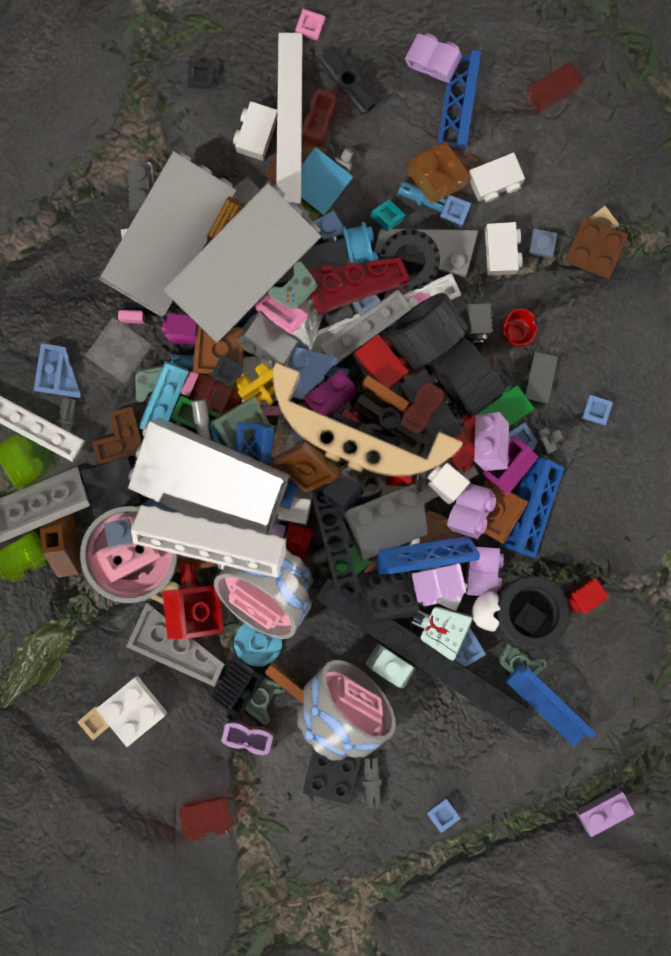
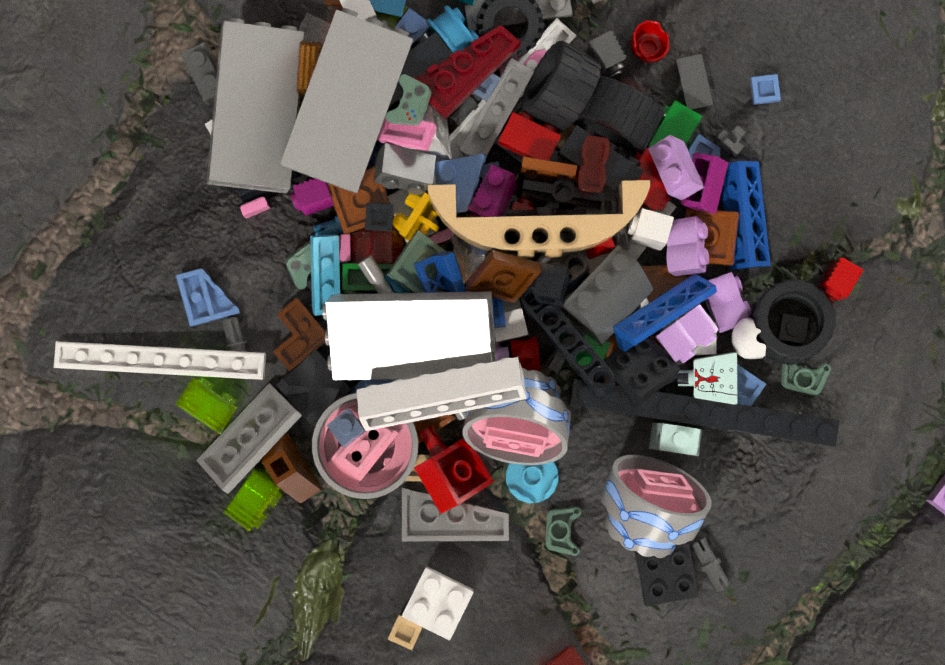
camera: 25 degrees left, 0 degrees up
clear plate [85,317,152,384] -> none
black brick [209,658,265,718] -> none
lavender brick [221,720,274,755] -> none
dark orange tile [265,662,304,703] -> none
medium blue plate [426,797,461,833] -> none
blue fence [504,663,596,747] -> none

